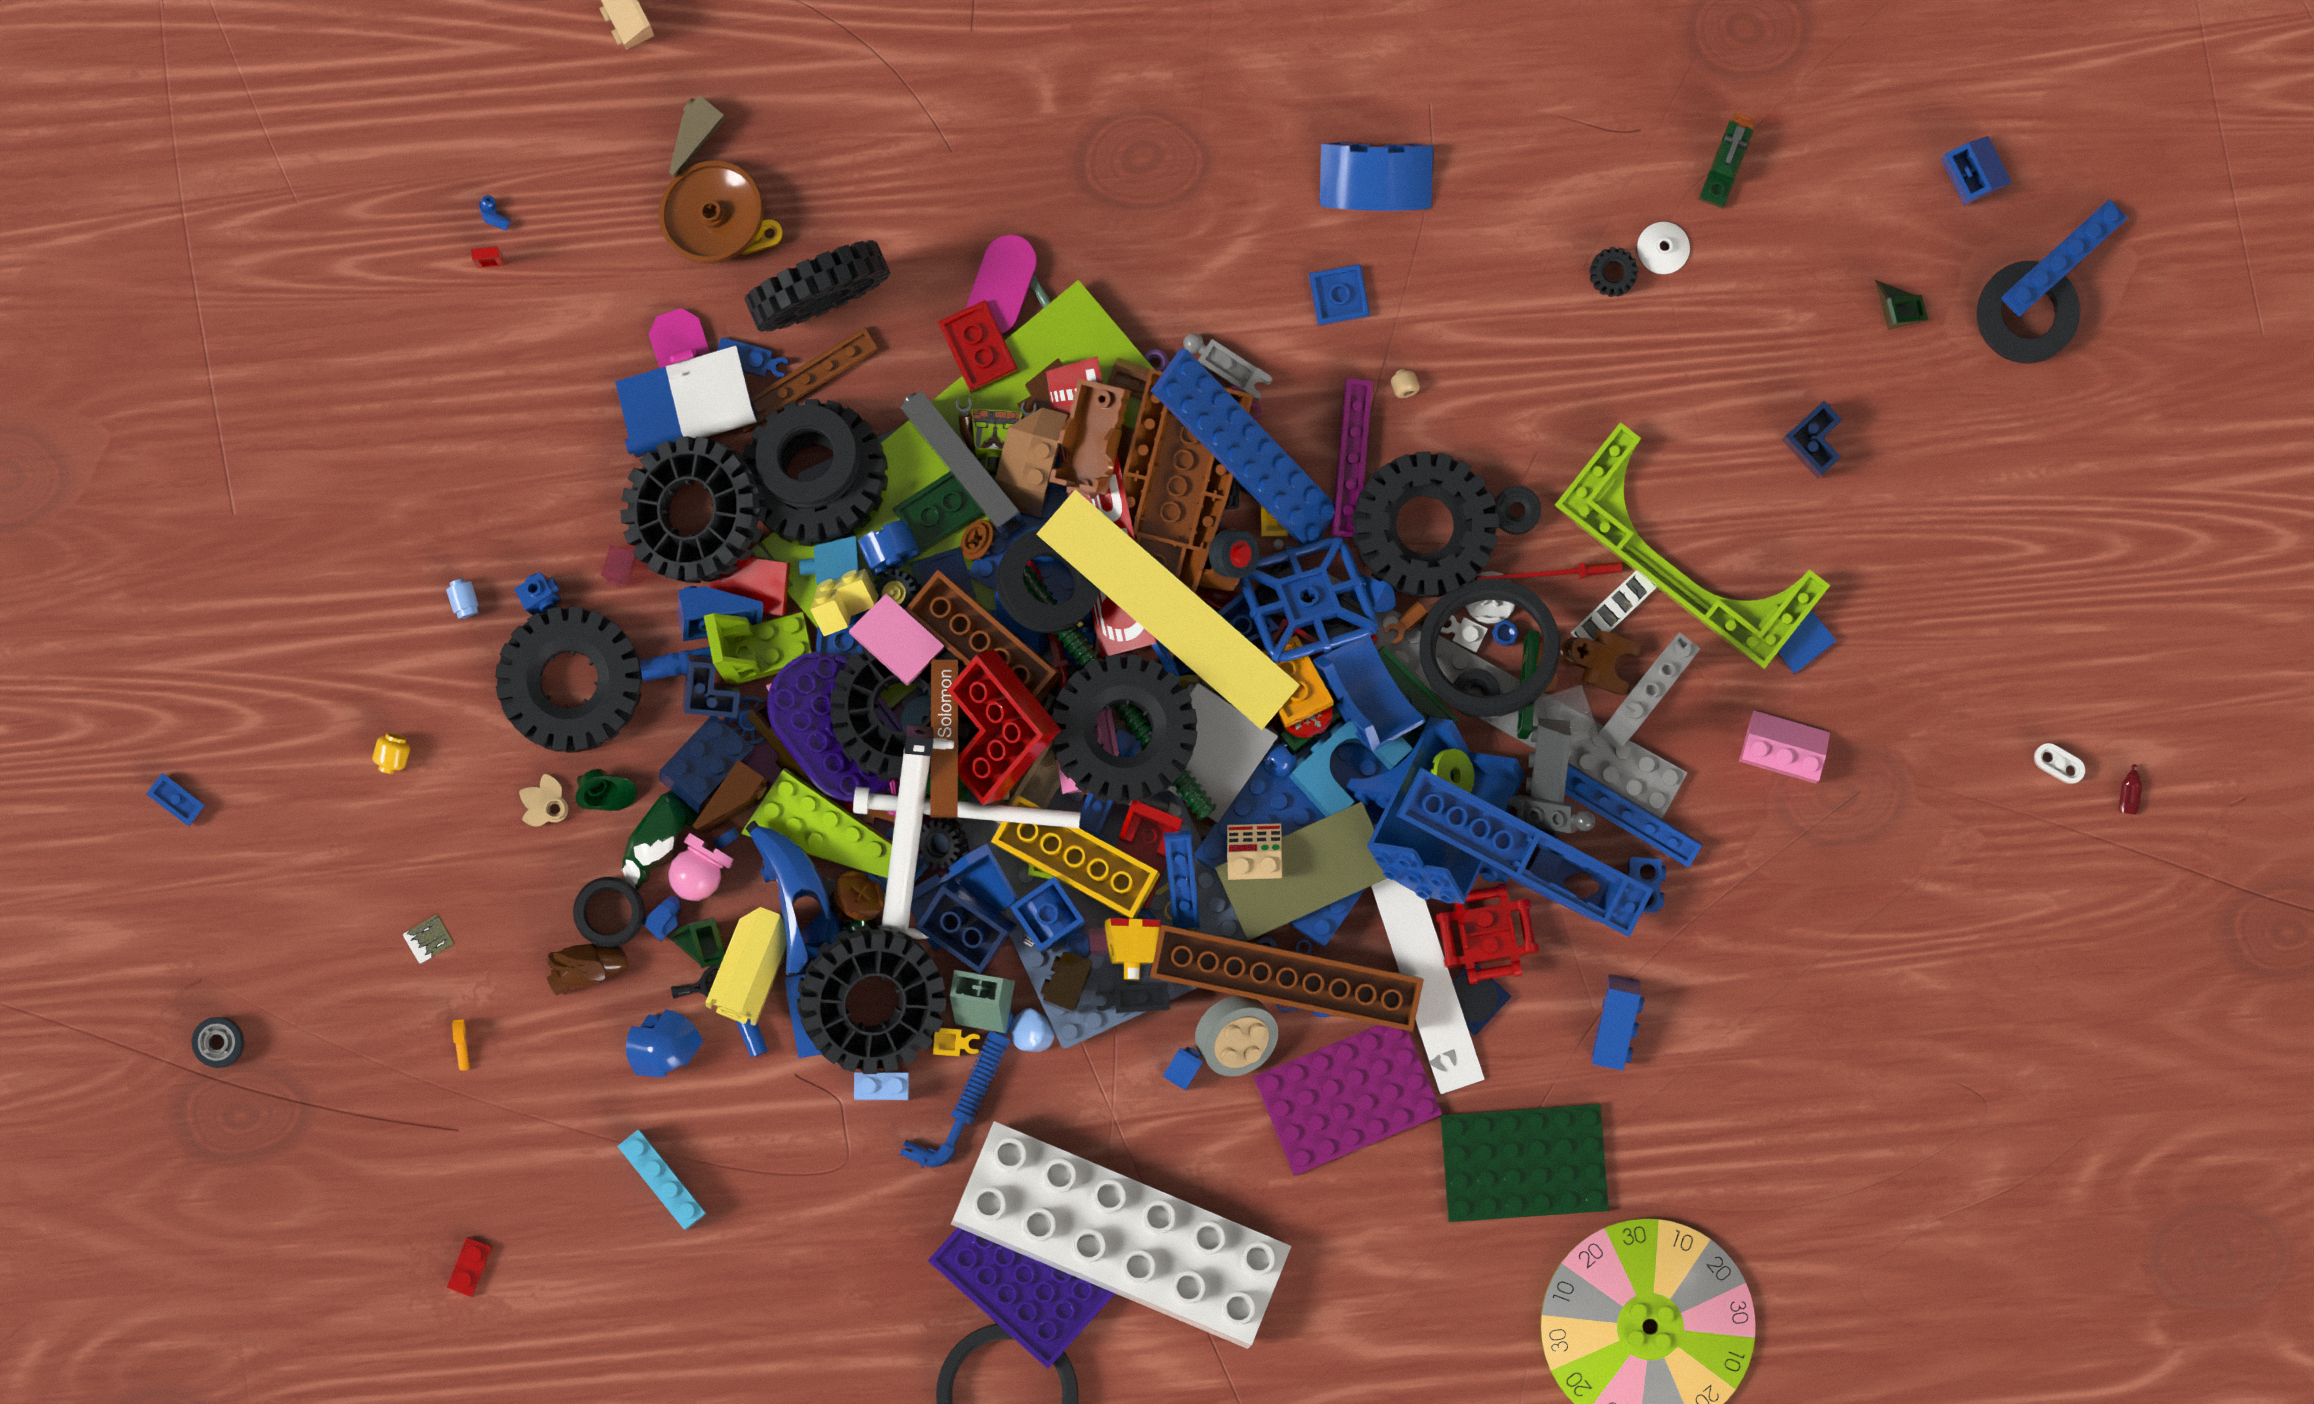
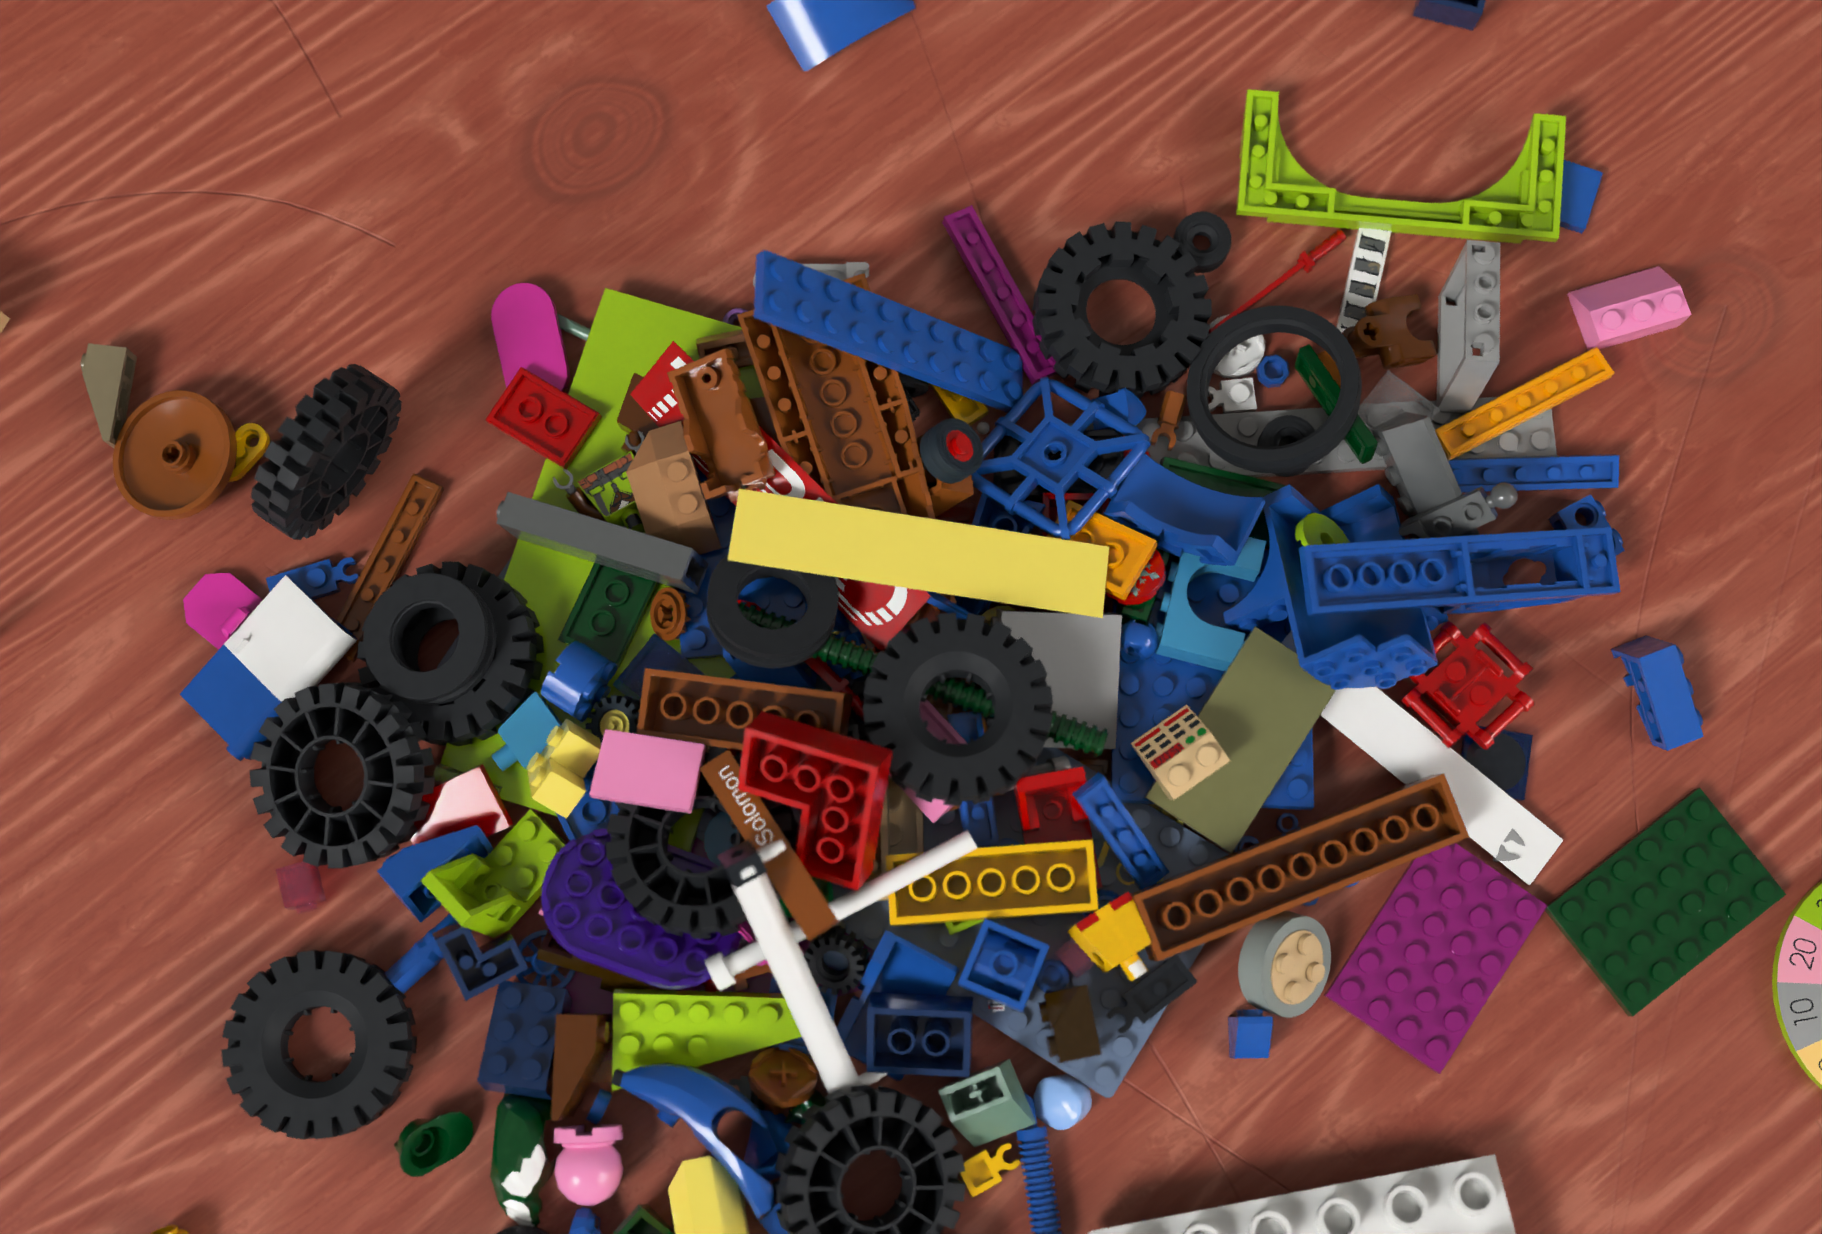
camera: 30 degrees left, 5 degrees down
light blue brick [446,578,479,619] -> none
blue brick [514,572,562,615] -> none
tan plate [519,774,569,827] -> none
blue tile [1308,264,1370,326] -> none
tan piece [1391,369,1420,398] -> none
none -> light orange tile [1435,347,1615,461]

